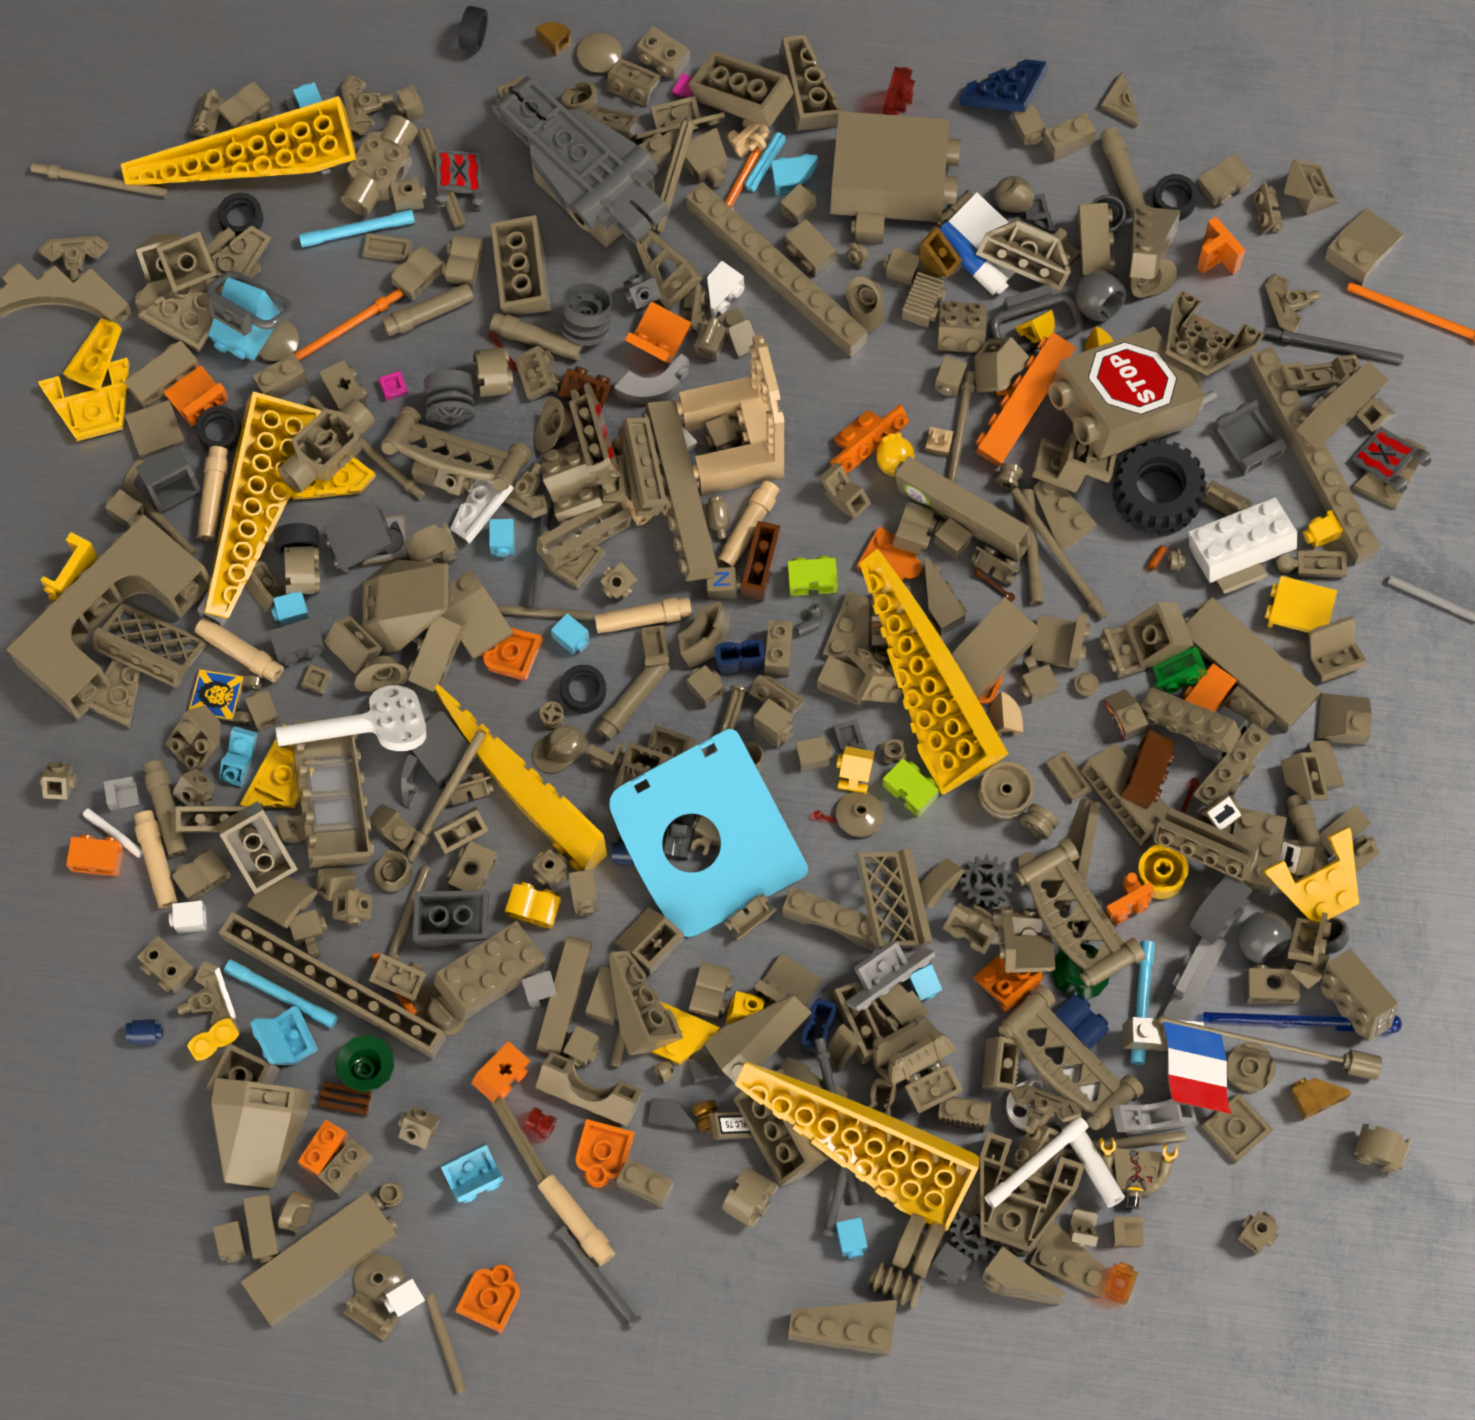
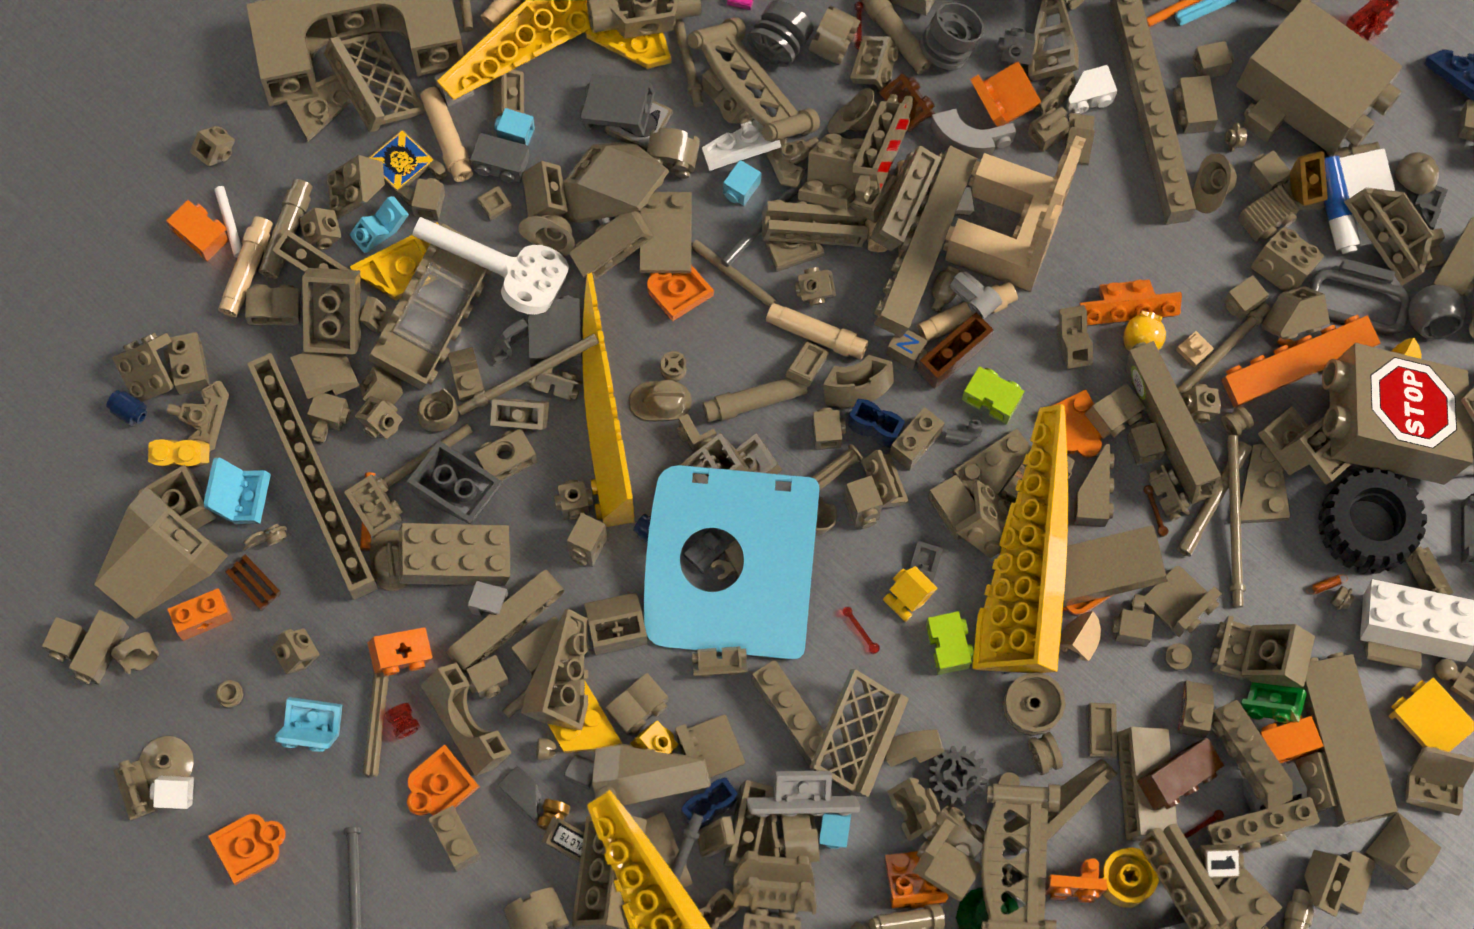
camera: 30 degrees right, 0 degrees up
light grey panel [104,777,140,811] -> none
white brick [169,901,207,934] -> none
medium azure piece [224,959,339,1029] -> none
dark tan brick [241,1192,398,1327] -> none
black tyre [273,523,319,555] -> none
dark tan brick [284,546,320,595] -> none
dark tan brick [318,1139,374,1198] -> none
dark green hat [335,1035,395,1093] -> none
dark tan bar [425,1293,466,1394] -> none
yellow brick [505,882,561,929] -> none
tan piece [538,1175,616,1266] -> none
medium azure brick [551,613,590,656] -> none
black tyre [560,664,606,713] -> none
dark tan brick [705,414,742,452] -> none
medium azure slope [771,154,818,196] -> none
dark tan brick [796,736,833,772] -> none
dark tan dish [836,792,884,838] -> none
dark tan plate [880,738,907,764] -> none
yellow brick [1015,310,1055,343] -> none
none -> dark tan bracket [112,332,173,402]
none -> dark tan plate [243,524,288,551]
none -> light grey piece [950,271,1002,319]
none -> dark tan brick [1181,384,1221,424]

